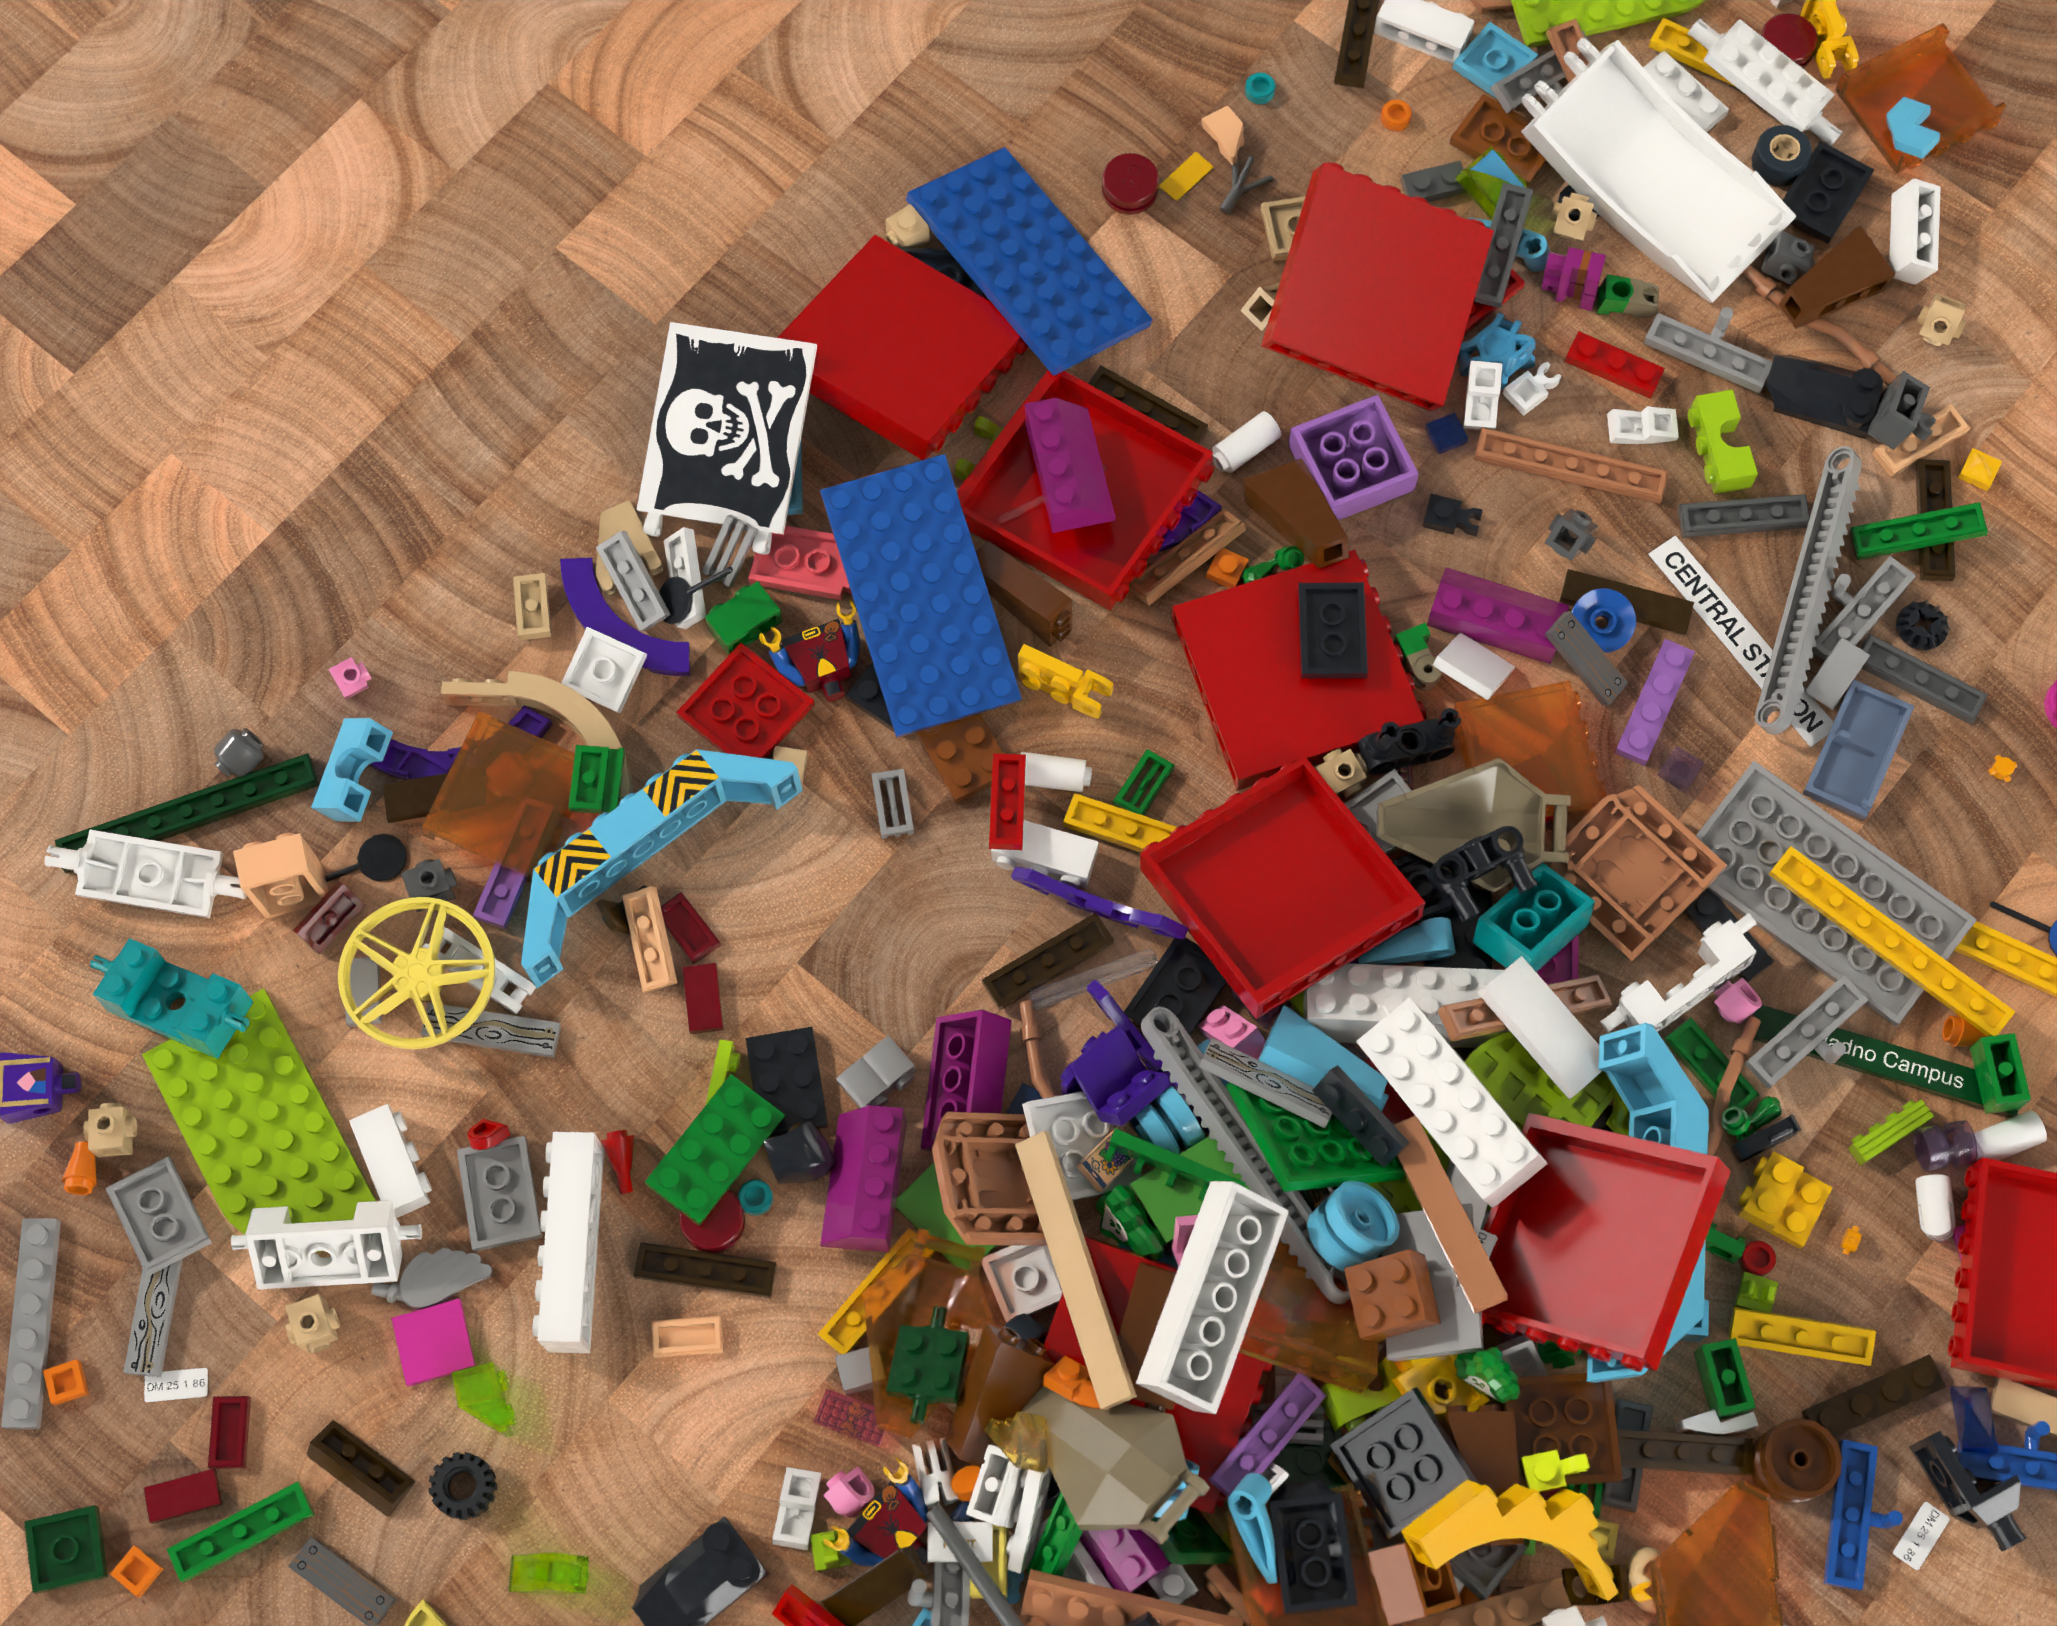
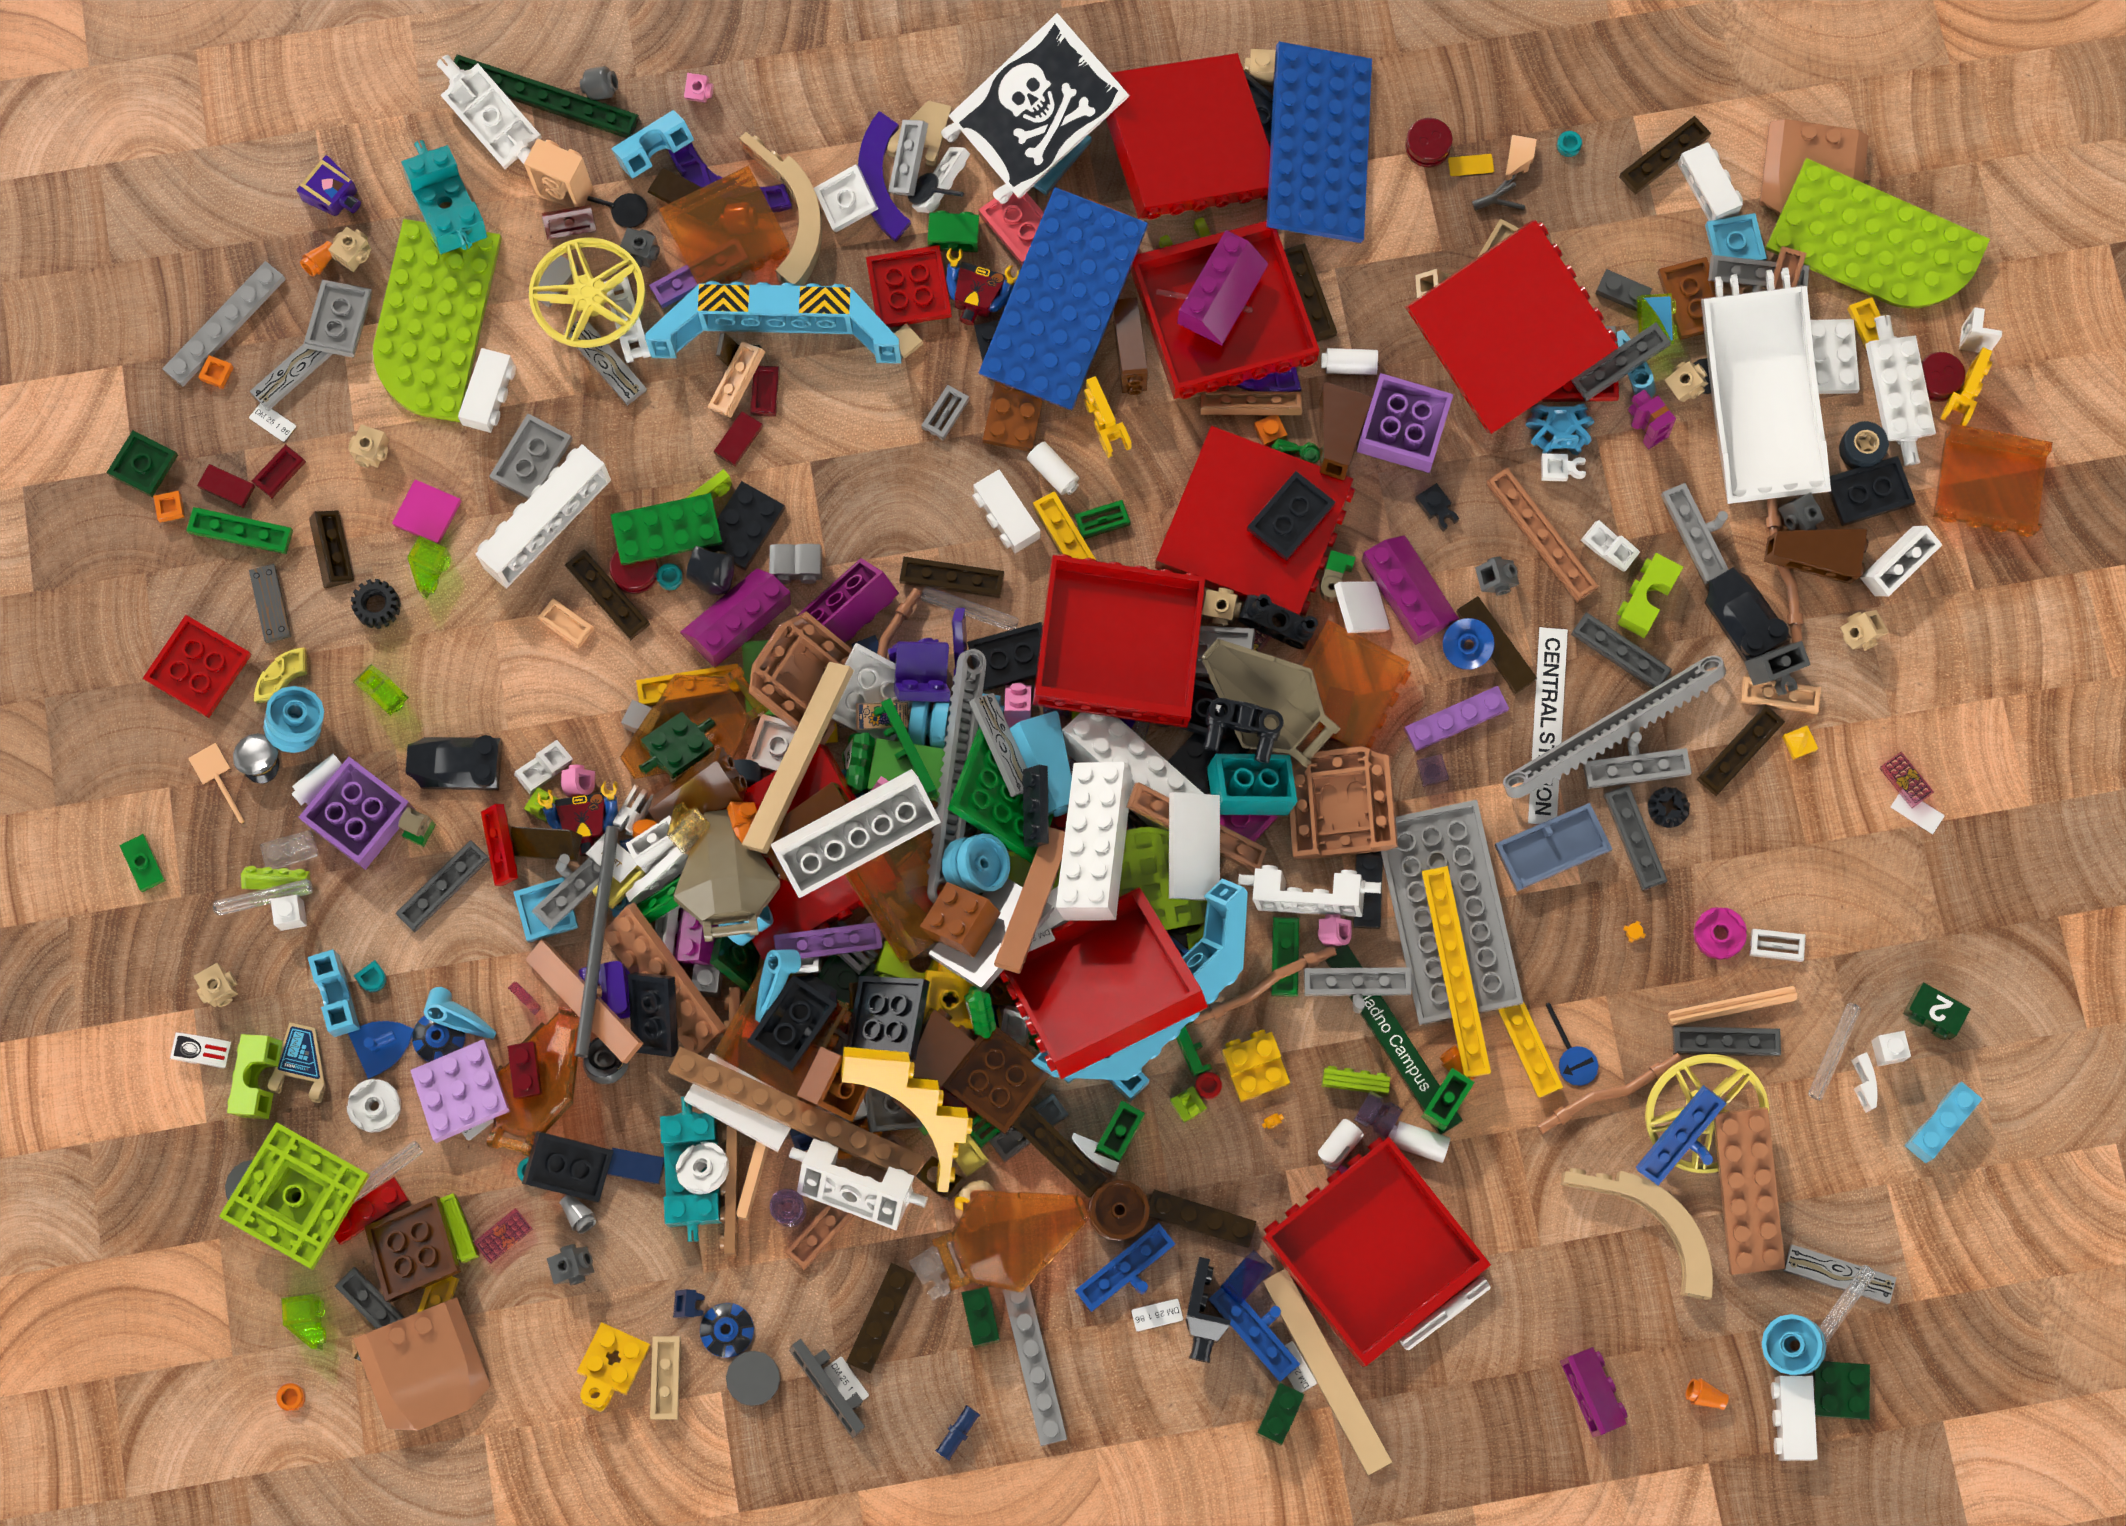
camera: 40 degrees right, 5 degrees up
white brick [231,1200,422,1290] -> none
light grey animal [371,1248,493,1310] -> none
red tile [467,1119,510,1150] -> none
tan plate [513,573,552,640] -> none
green plate [568,745,625,814] -> none
red cone [601,1130,635,1195] -> none
light grey tile [702,515,758,587] -> none
clear pink tile [813,1389,892,1448] -> none
red plate [989,753,1026,850] -> none
dark purple tile [1011,866,1189,940] -> none
medium azure piece [1358,917,1455,965] -> none
orange tile [1381,100,1412,132] -> none
clear blue tile [1425,412,1468,455] -> none
white slope [1463,361,1503,430] -> none
neon yellow plate [1521,1450,1590,1493] -> none
dark grey tile [1544,611,1628,706] -> none
red plate [1564,331,1665,399] -> none
leg [1596,274,1659,318] -> none
green piece [1721,1096,1782,1141] -> none
yellow plate [1728,1307,1876,1366] -> none
black piece [1731,1115,1802,1163] -> none
light grey tile [1804,637,1870,710] -> none
green tile [1850,502,1988,560] -> none
medium azure tile [1886,97,1940,159] -> none

